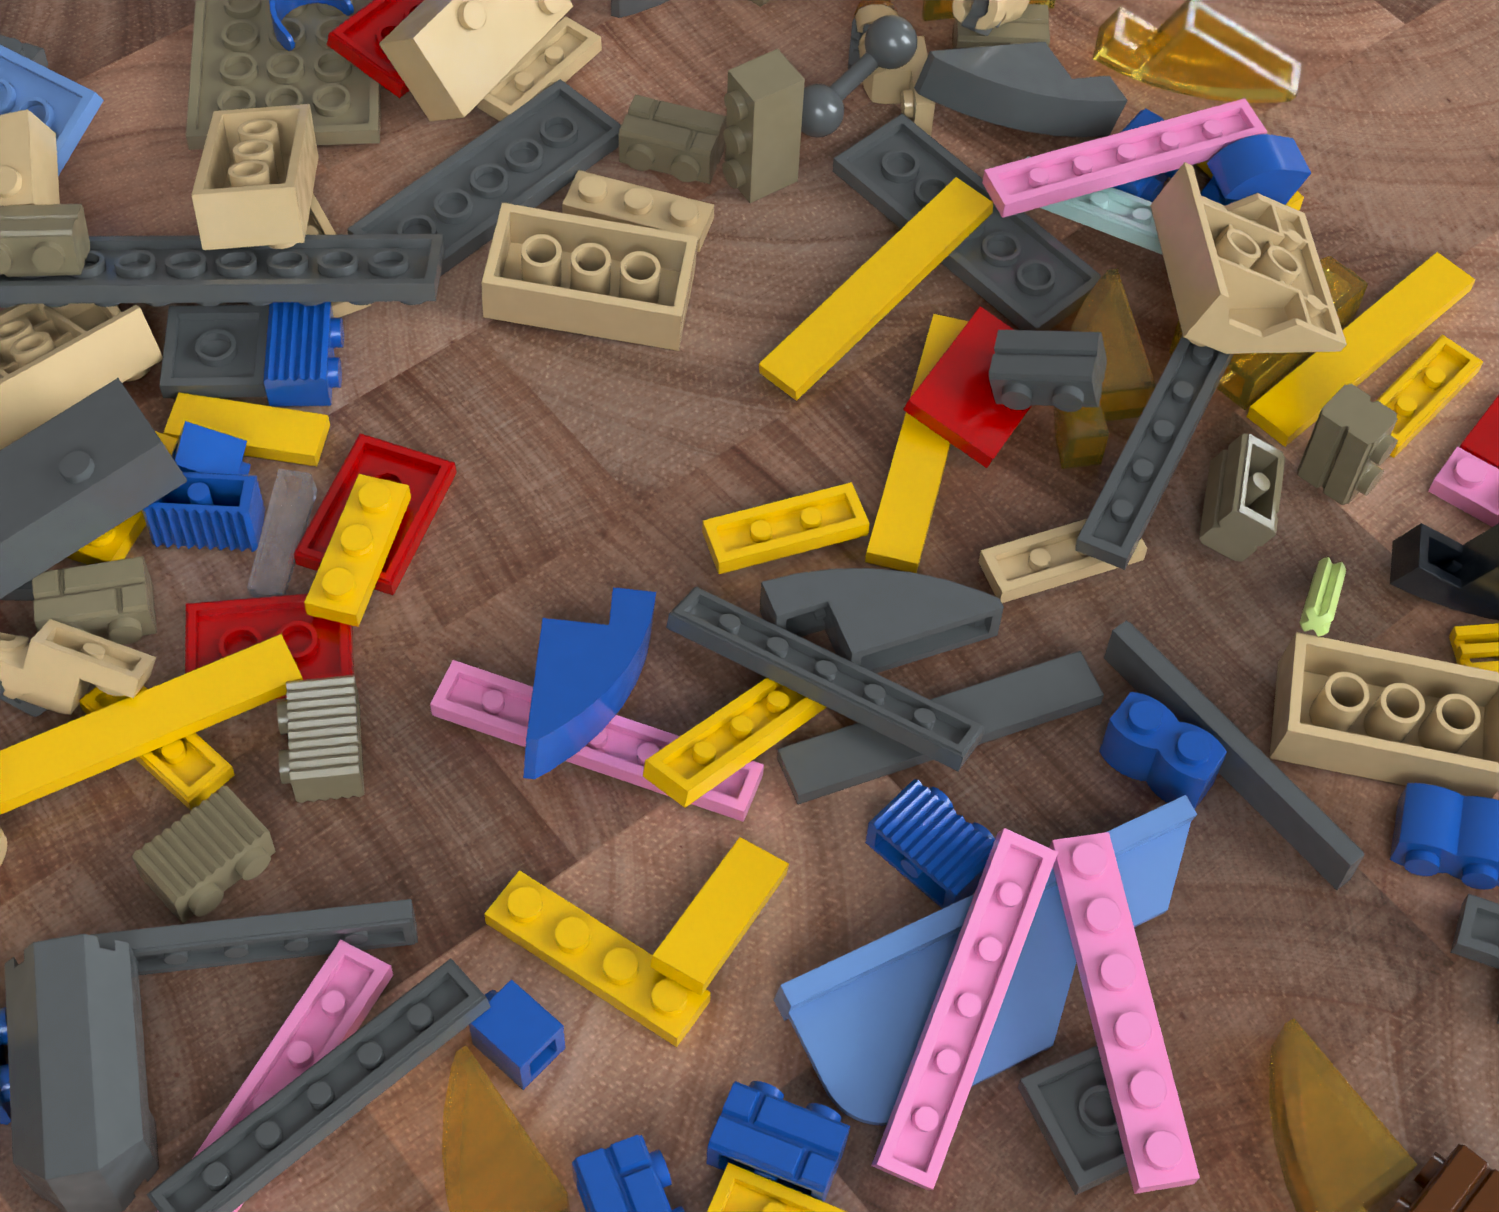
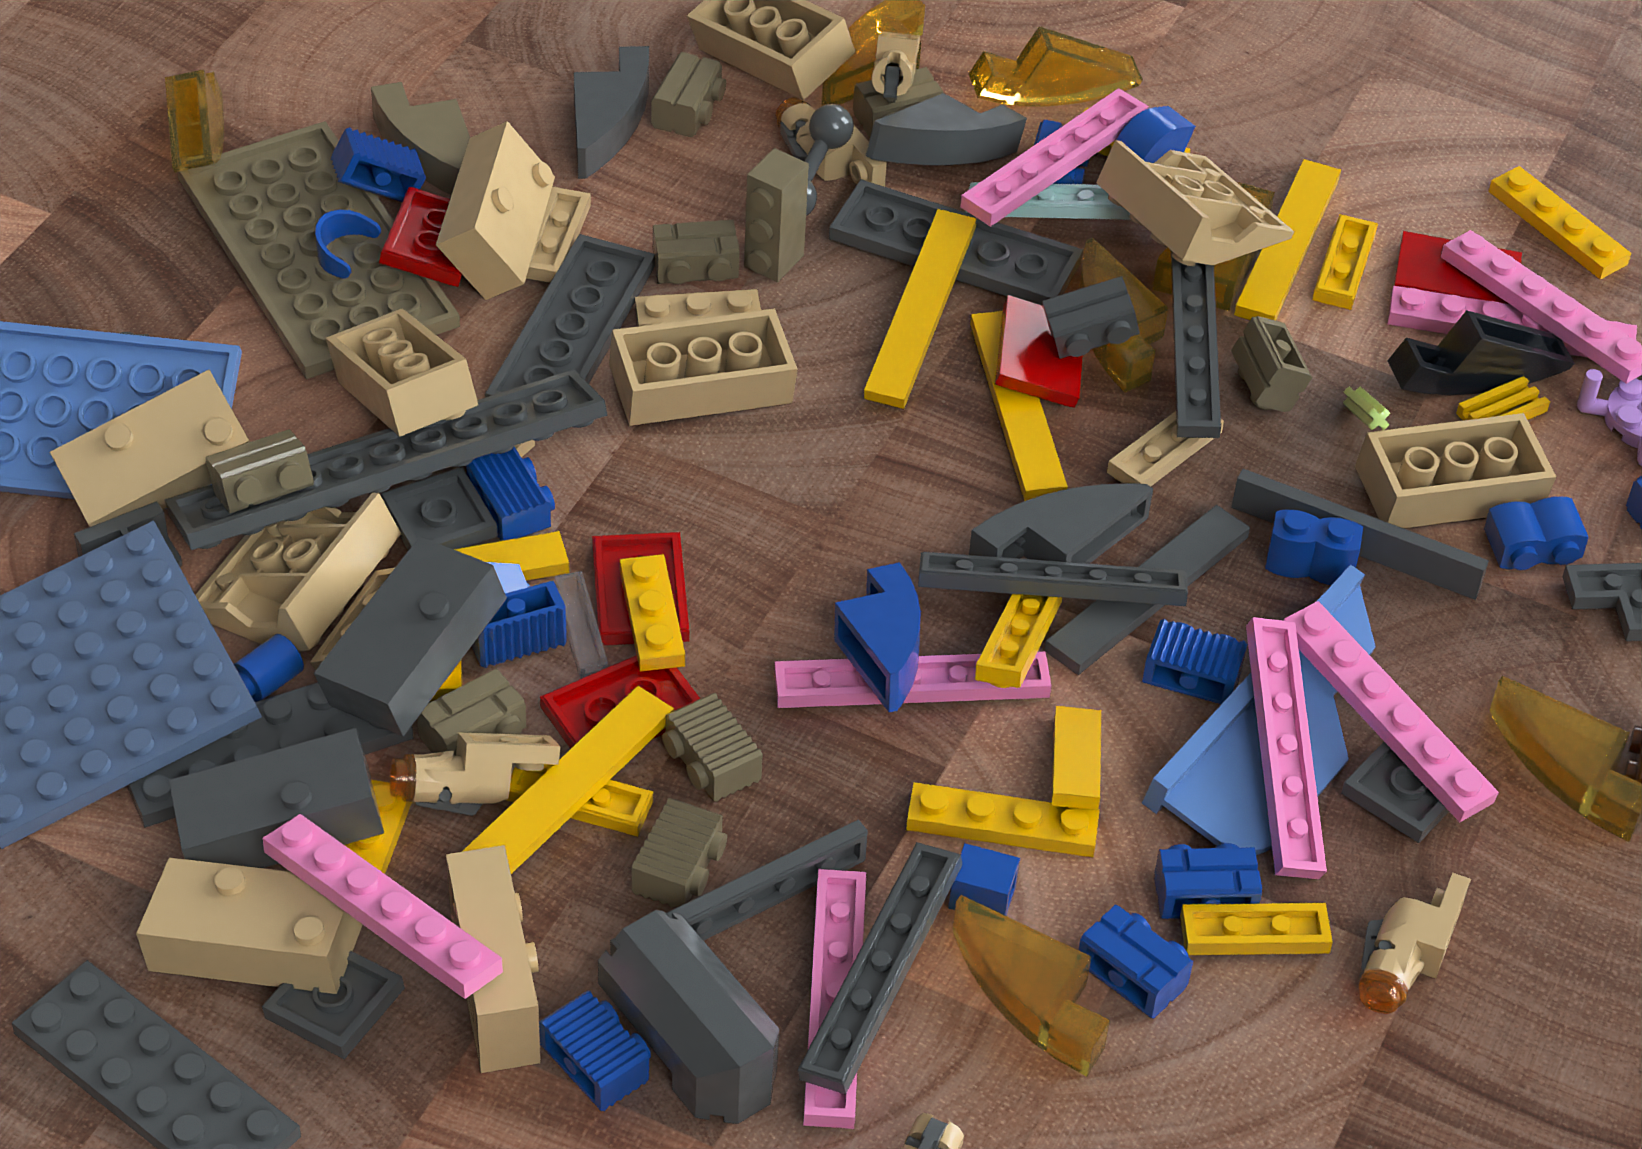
camera: 25 degrees left, 10 degrees down
yellow plate [702,482,870,574] -> none
dark tan brick [1298,383,1398,505] -> none

